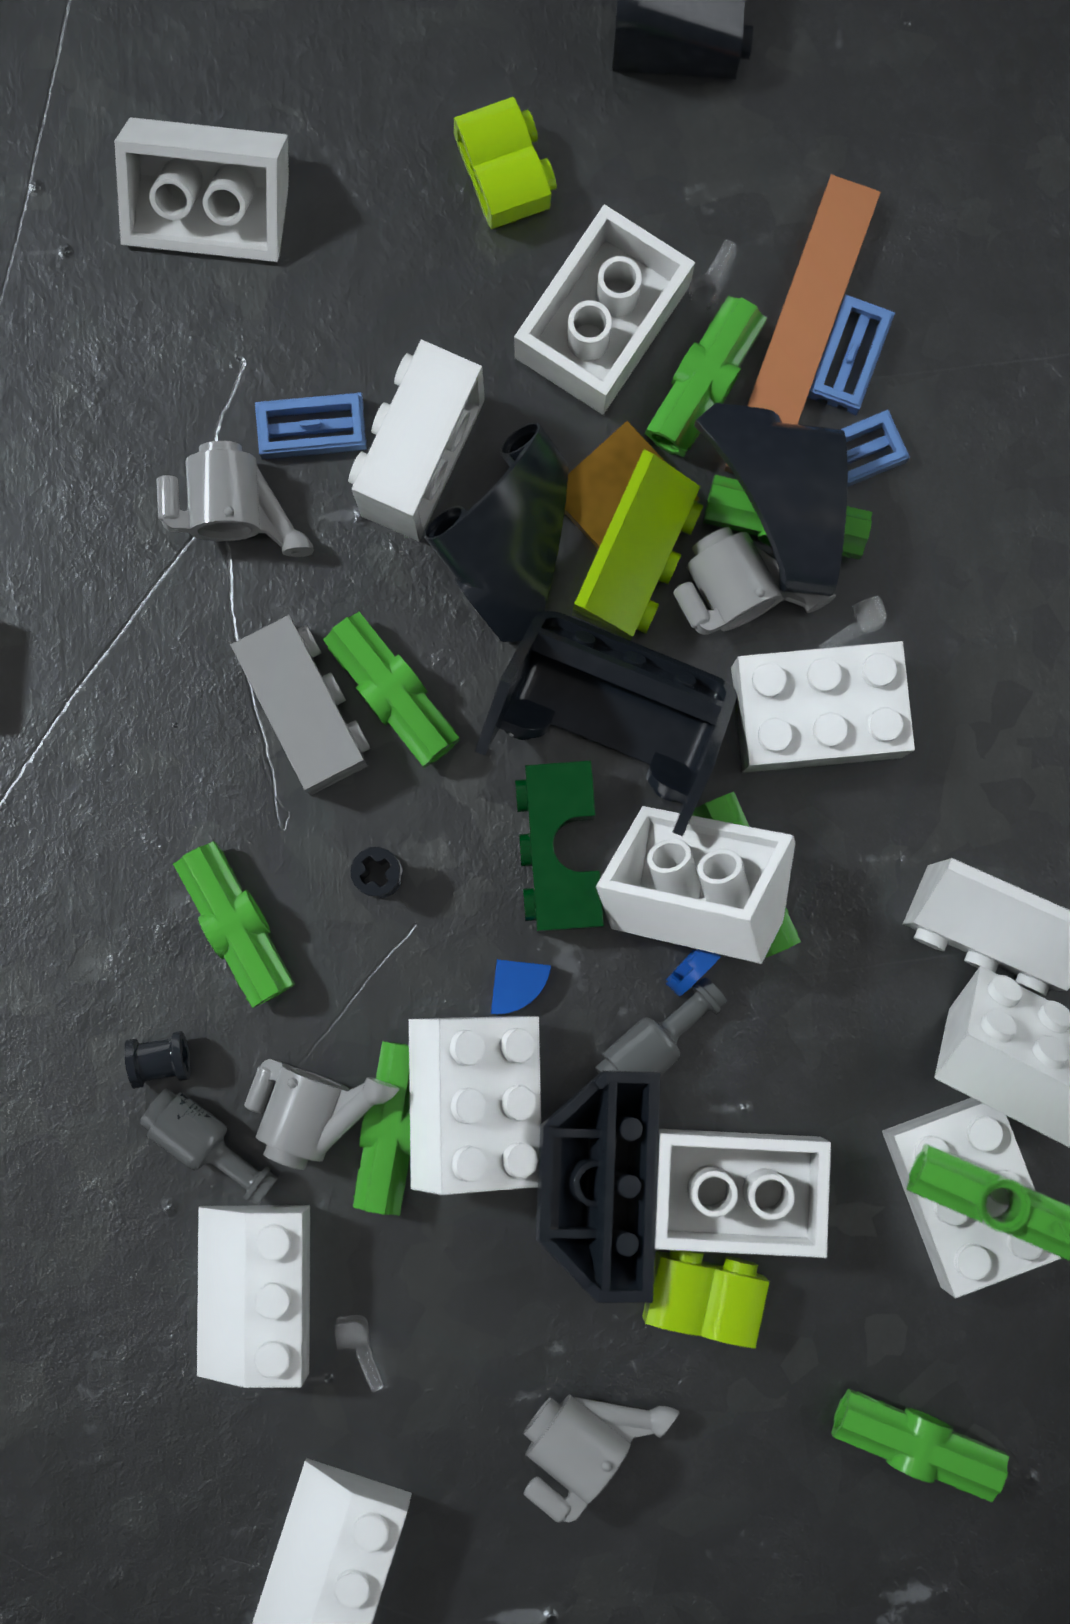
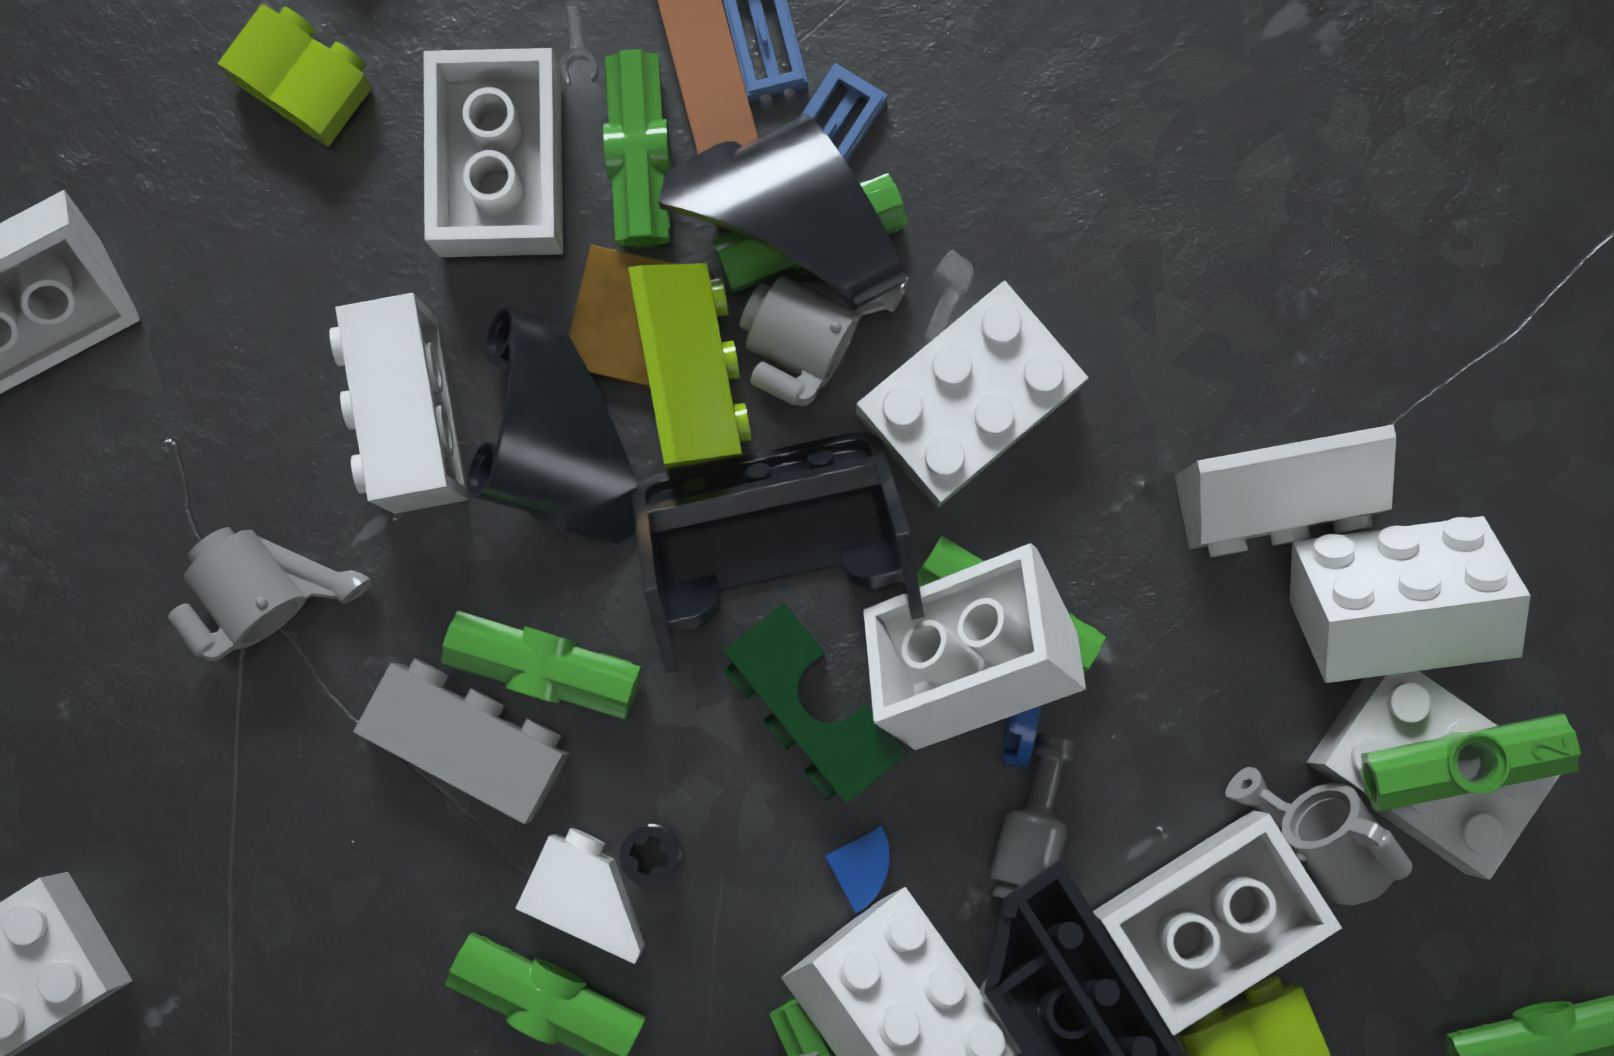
camera: 30 degrees left, 0 degrees up
medium blue tile [255,393,367,459] -> none
none -> white slope [515,828,646,964]
none -> light grey piece [1225,767,1412,905]

